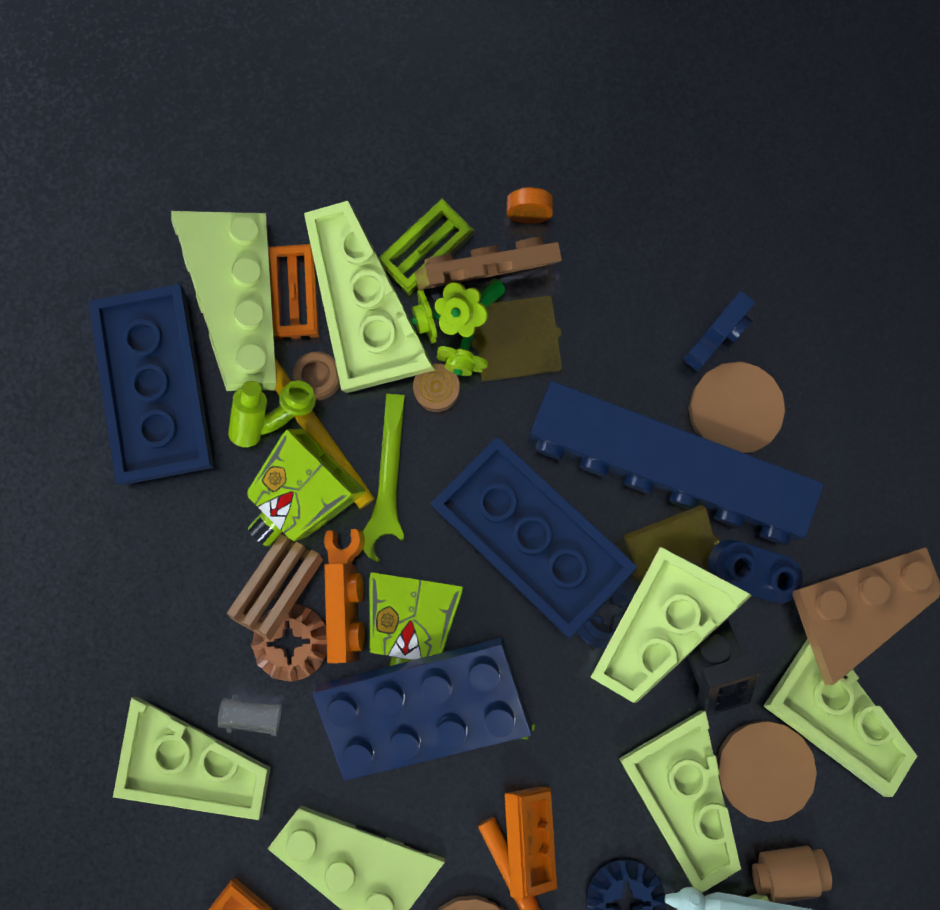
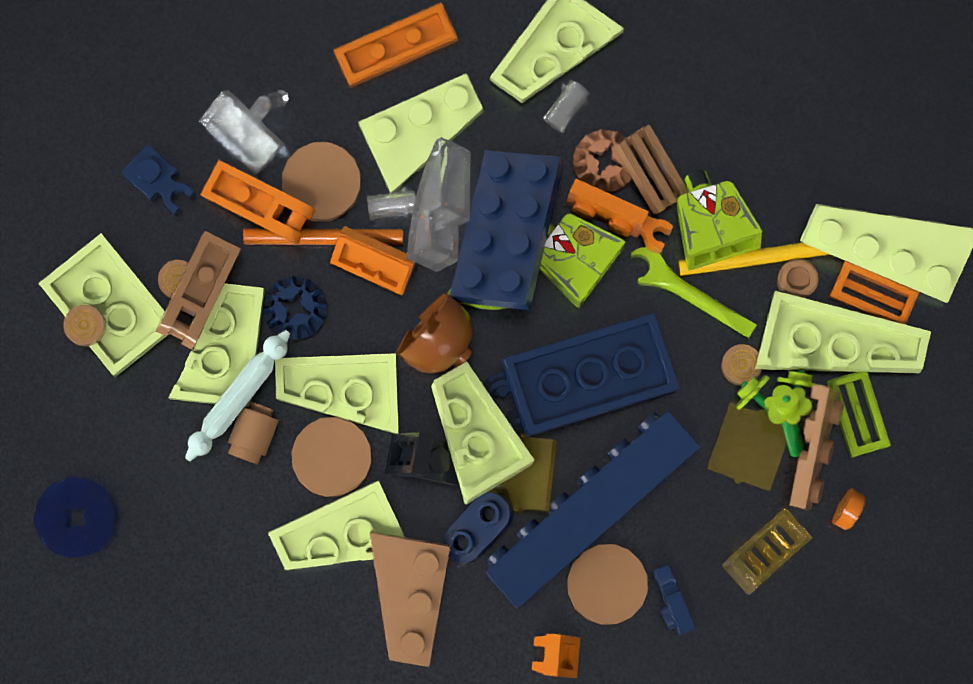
camera: 115 degrees right, 0 degrees up
dark blue plate [88,284,214,485] -> none
lime plant [228,380,316,447] -> none
none -> clear pin [367,187,418,221]
none -> dark orange cylinder [396,293,473,374]
none -> clear slope [407,137,470,272]
none -> orange tile [532,634,581,678]
none -> clear yellow slope [722,508,812,595]

